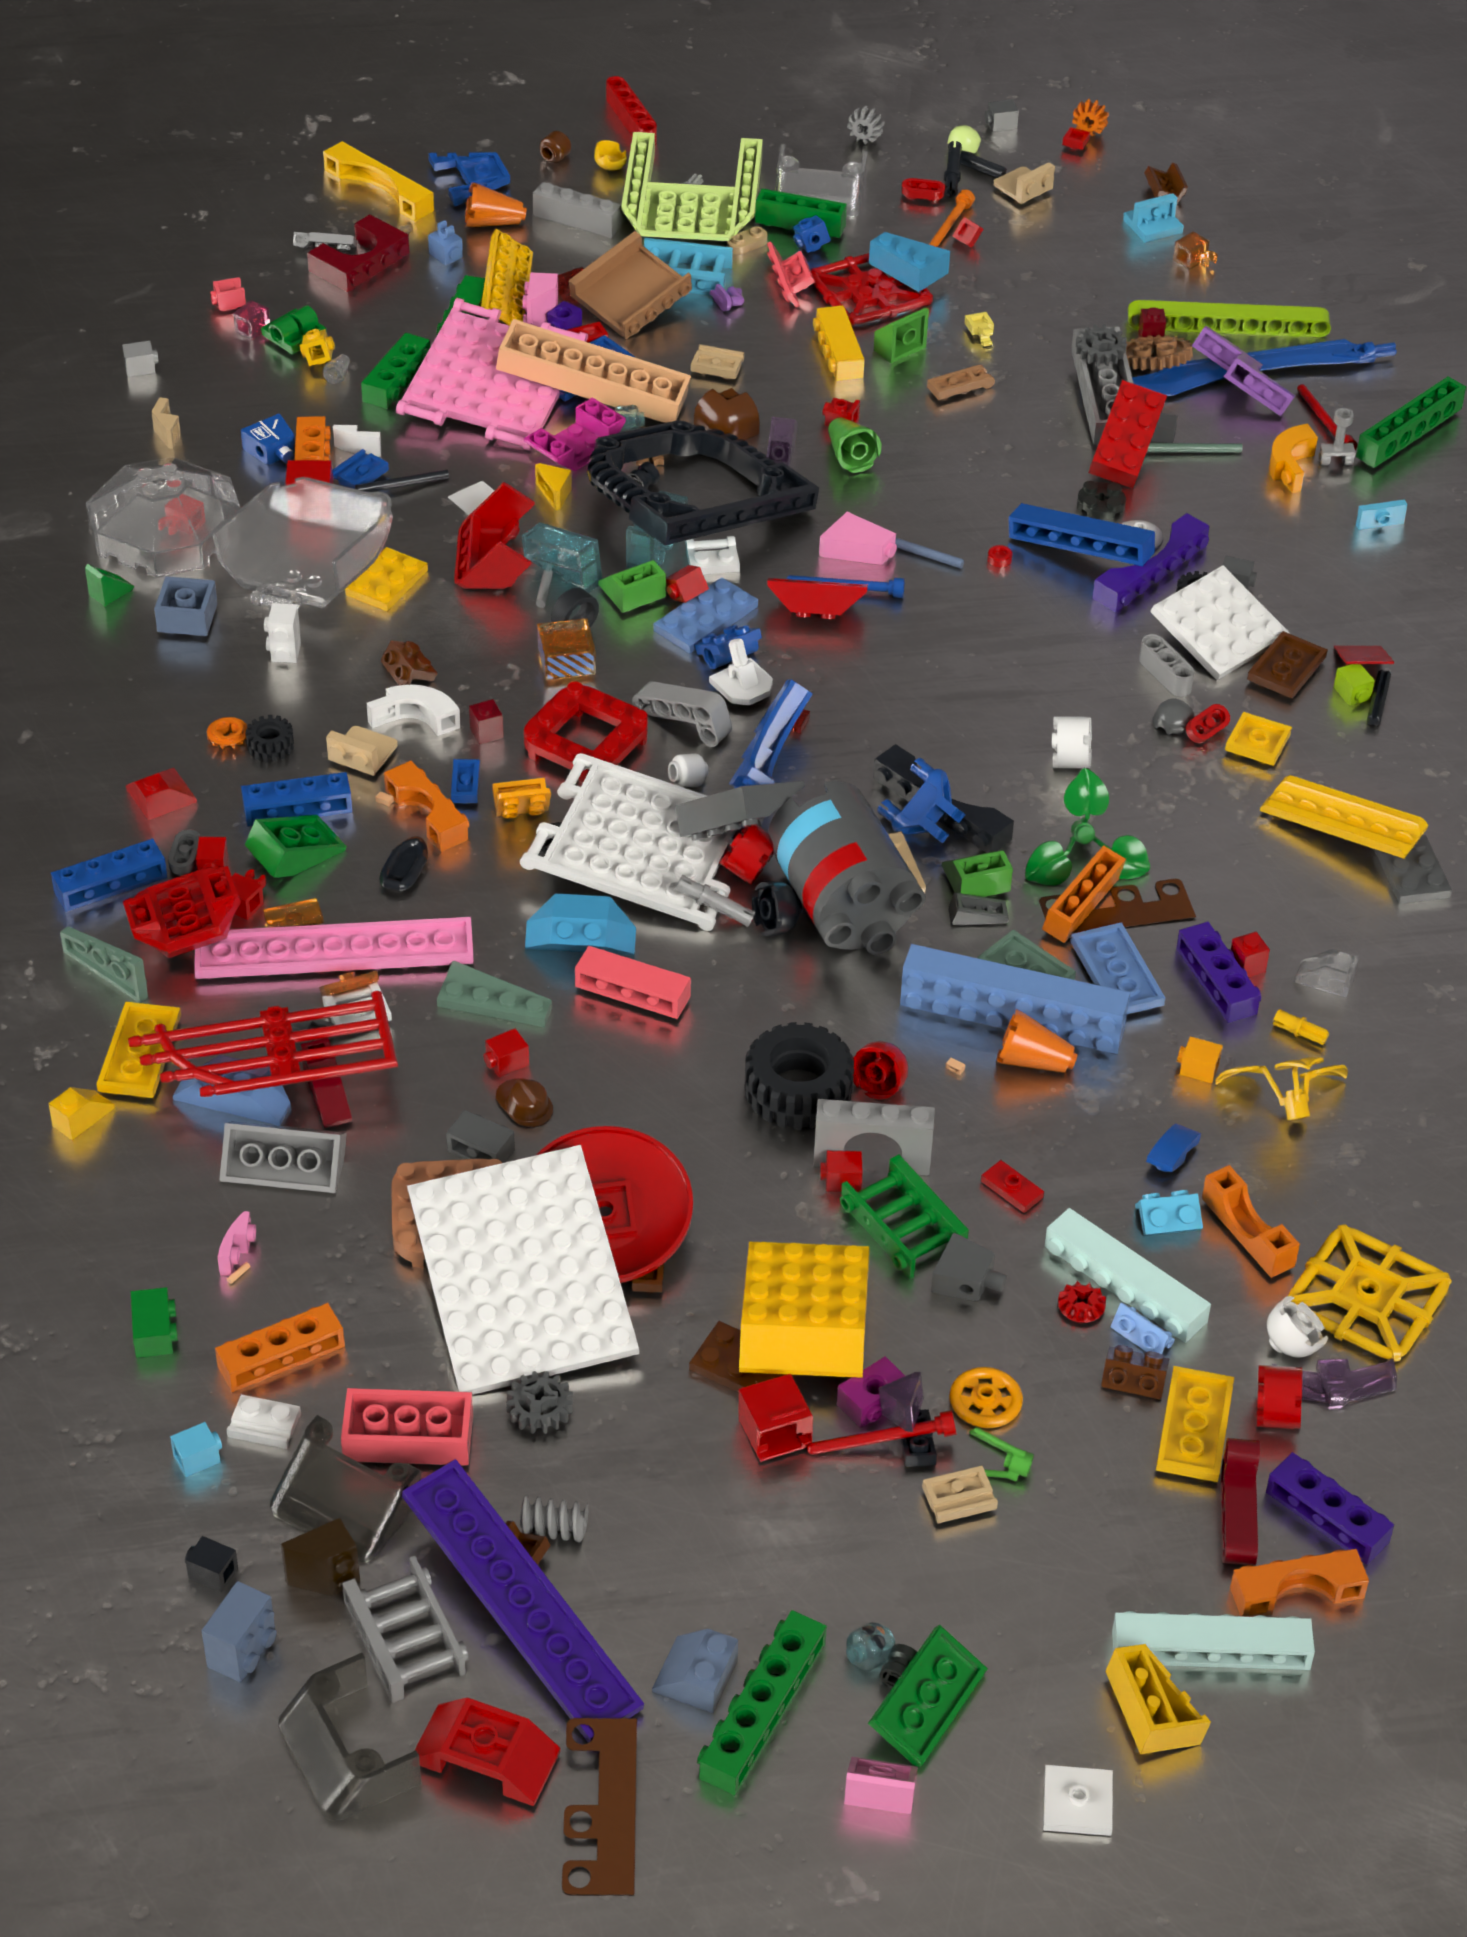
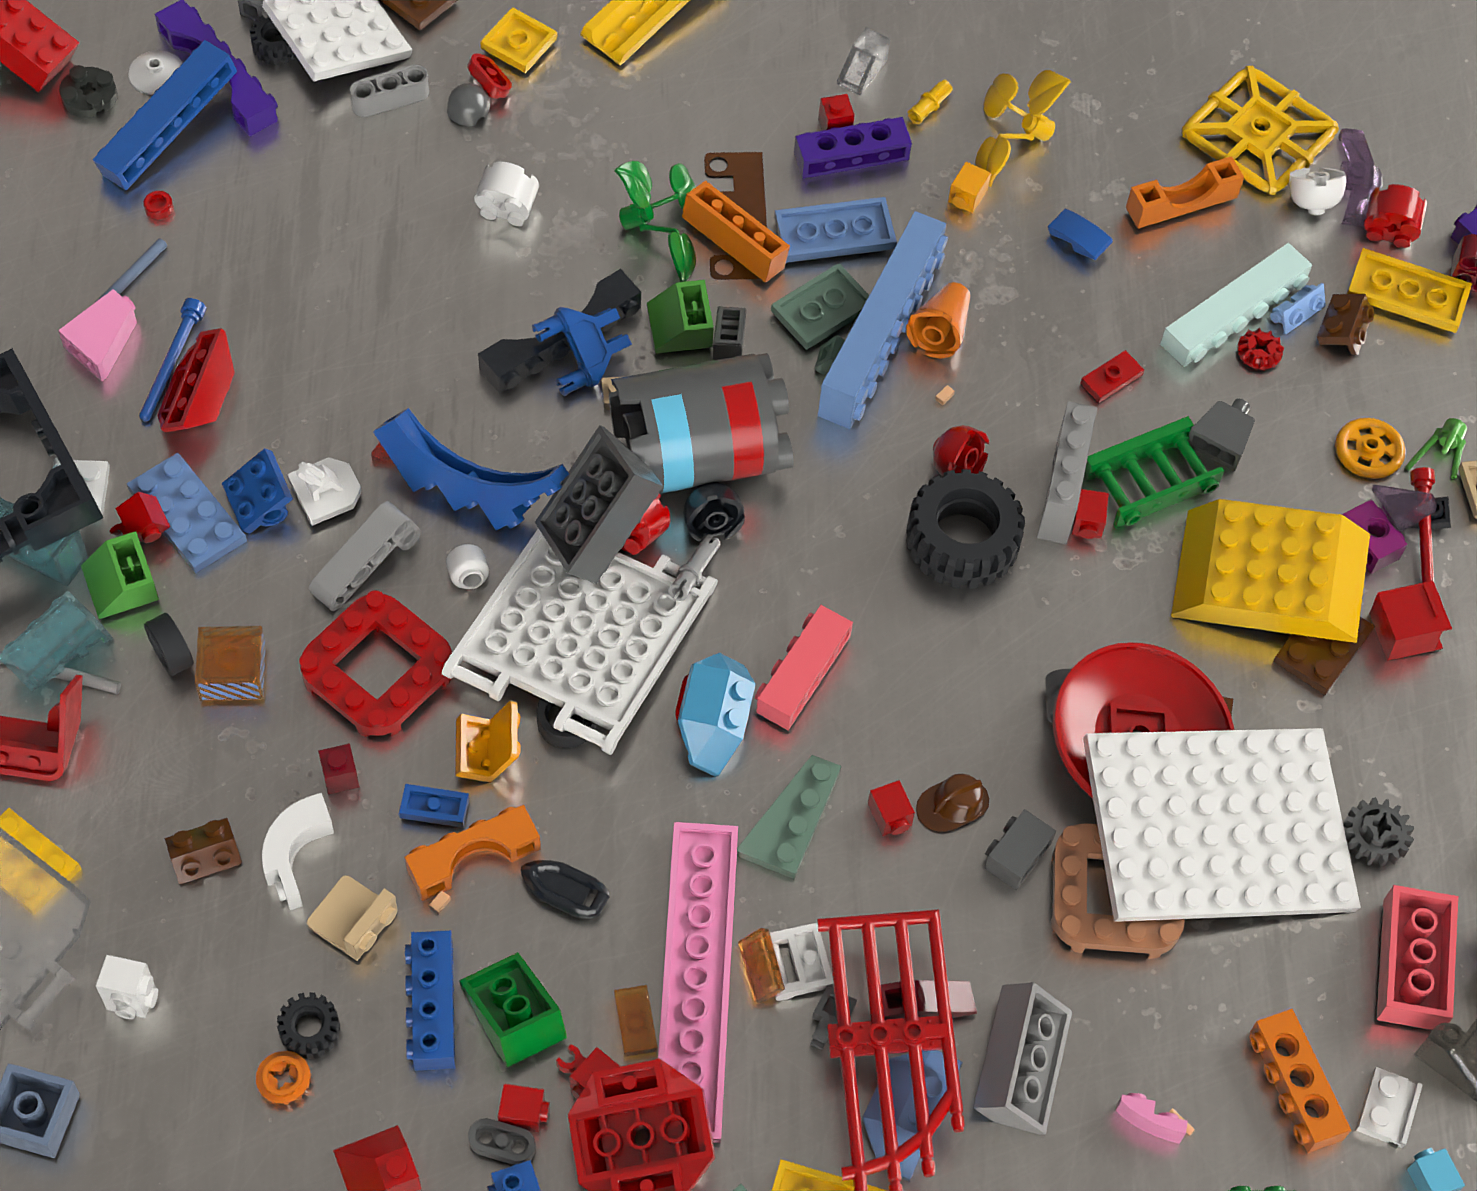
camera: 85 degrees left, 15 degrees up
medium azure bracket [1135,1190,1203,1236] -> none

